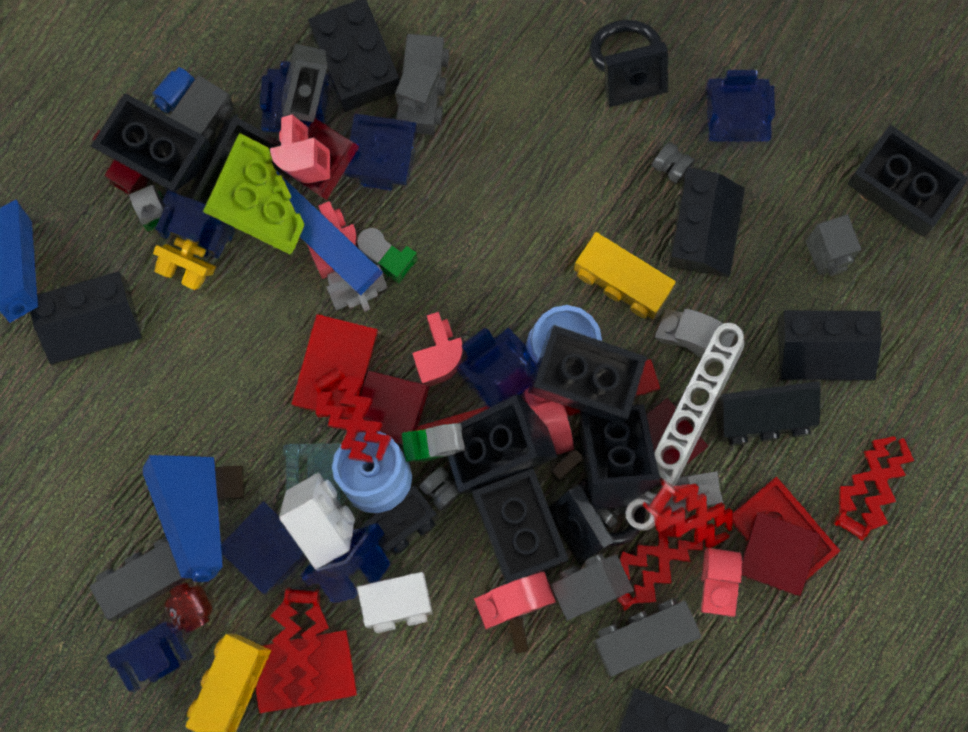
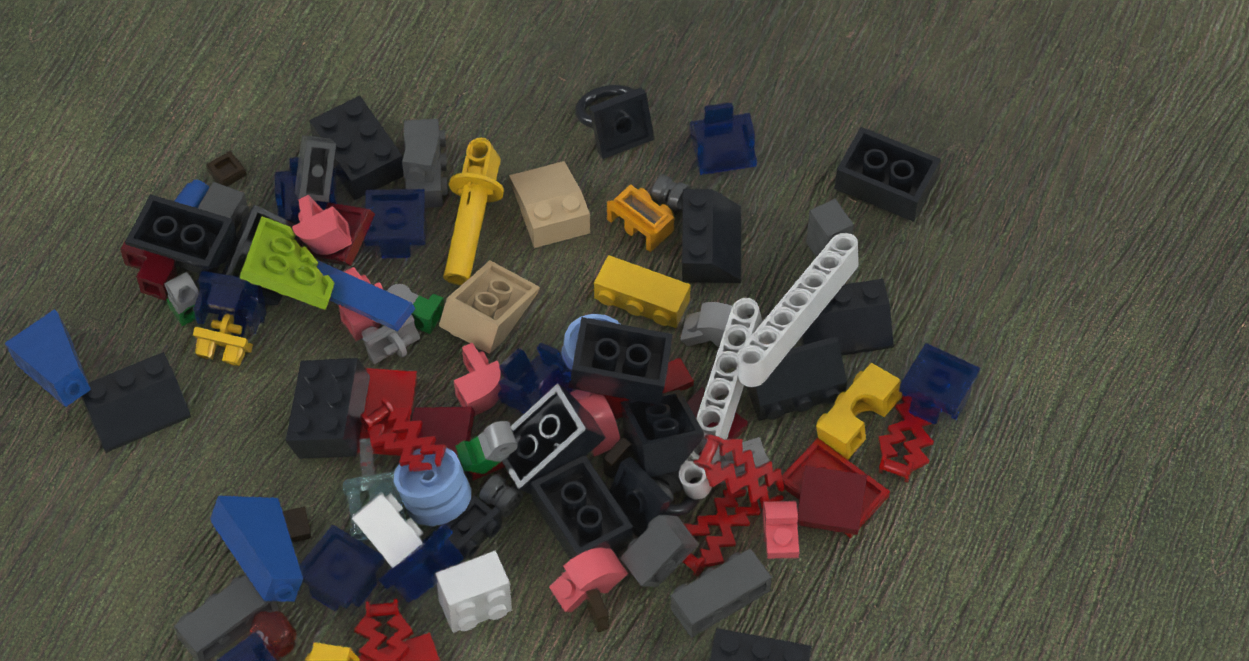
camera: 10 degrees left, 20 degrees down
none -> dark brown tile [206,151,247,187]
none -> black brick [285,358,370,459]
none -> clear tile [359,438,375,483]
none -> tan slope [439,260,540,354]
none -> yellow piece [443,138,504,285]
none -> tan slope [509,161,590,248]
none -> light orange window [607,184,674,253]
none -> white beam [737,233,859,387]
none -> yellow arch [816,363,902,460]
none -> clear blue panel [899,343,981,424]

